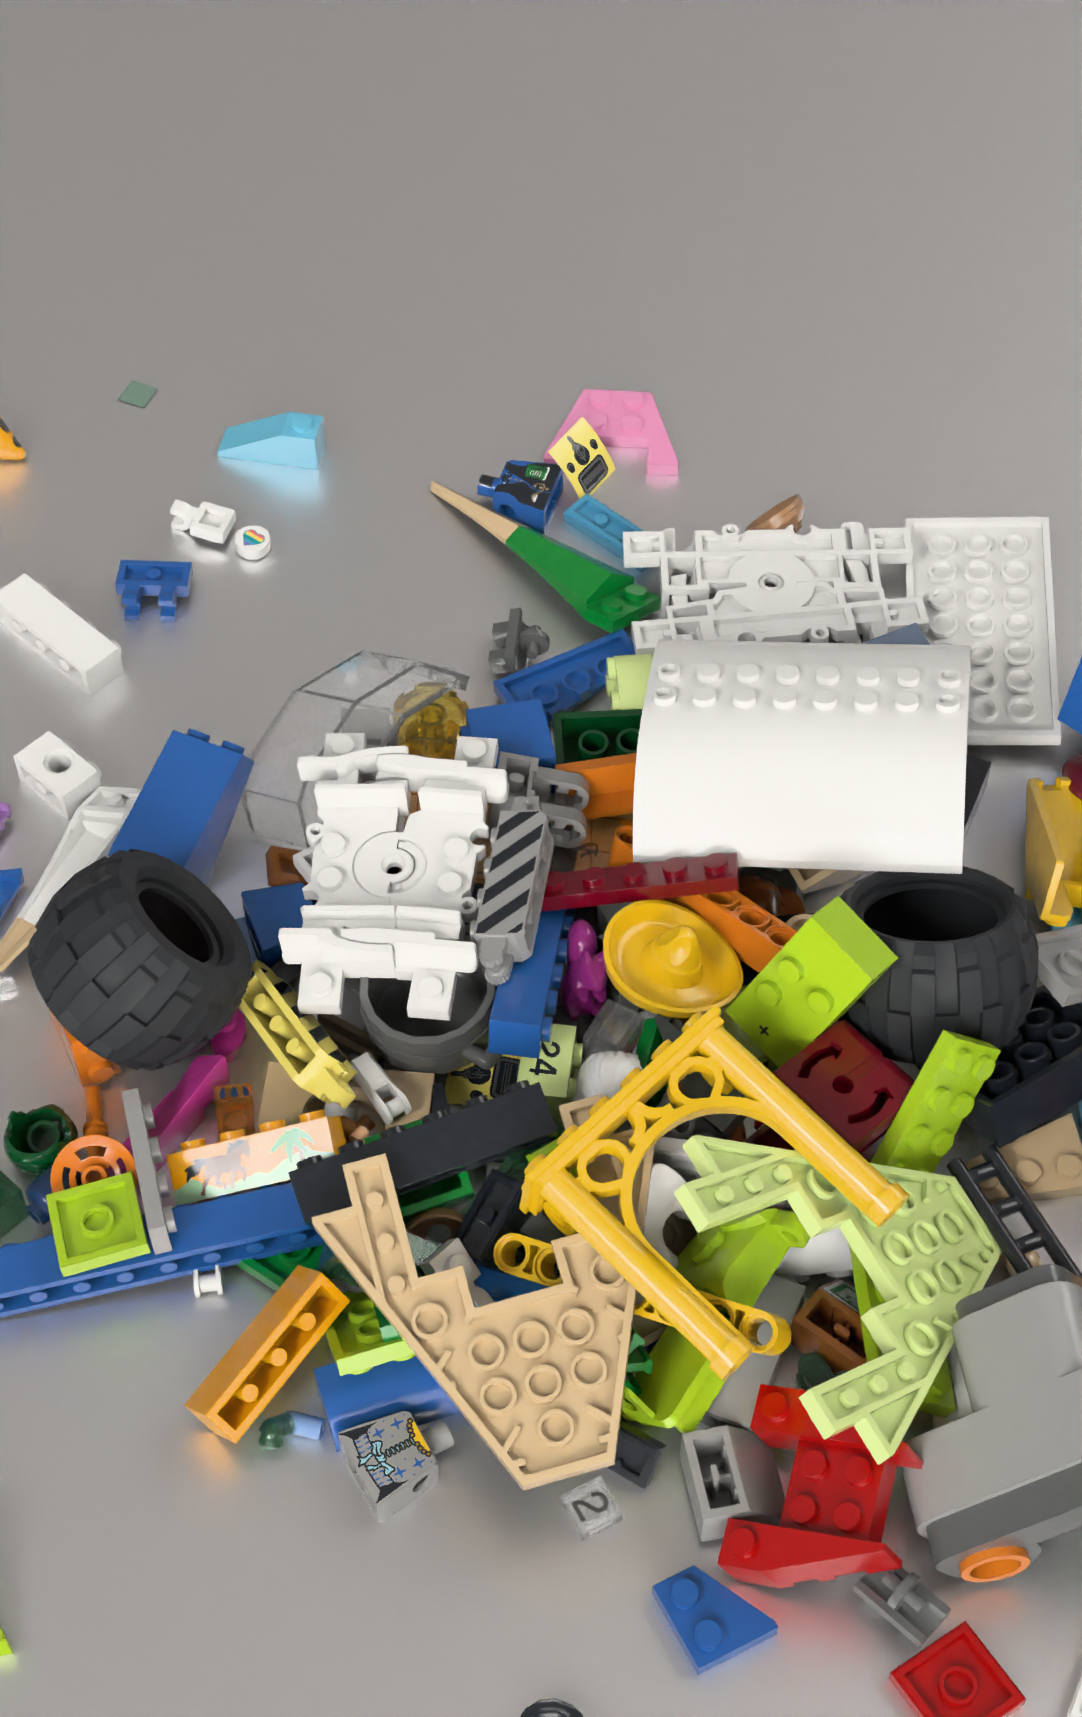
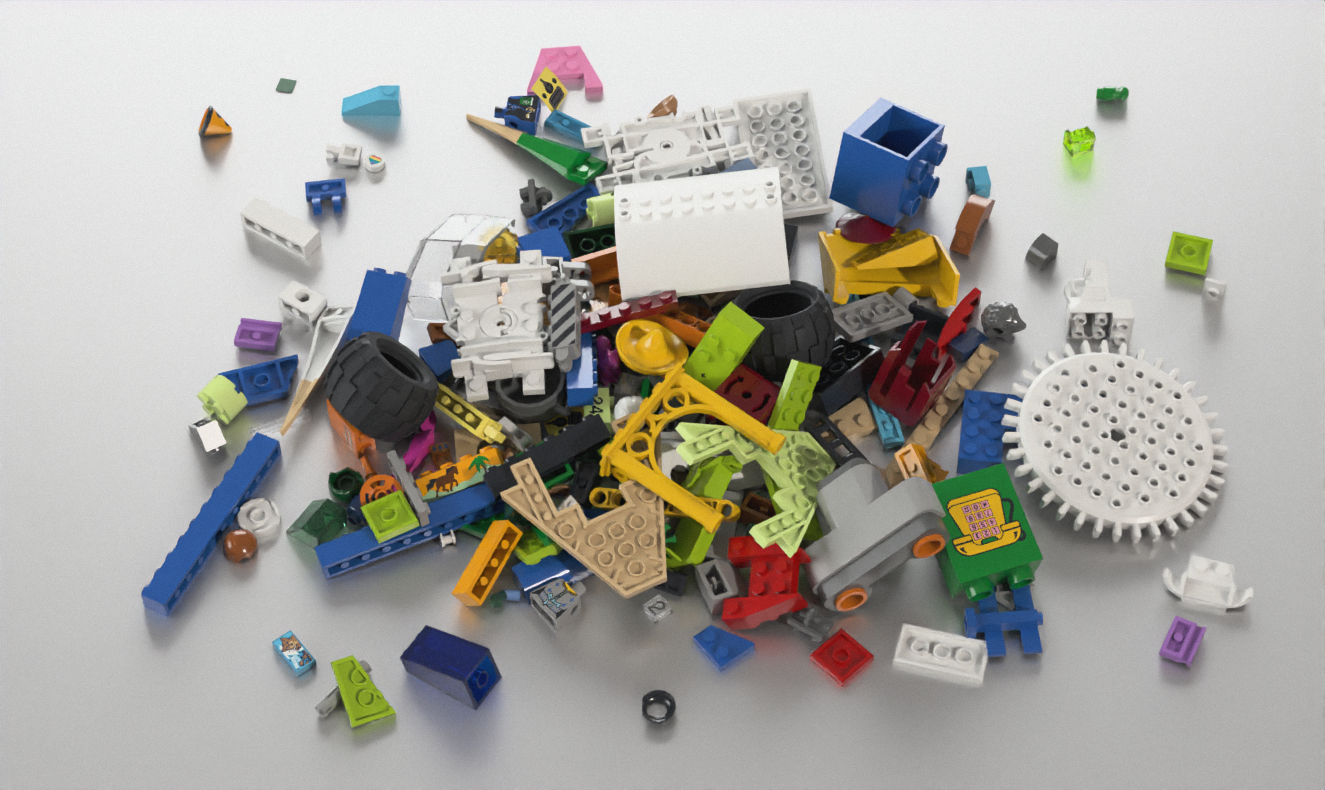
camera: 10 degrees left, 0 degrees up
none -> clear blue slope [400,625,502,710]

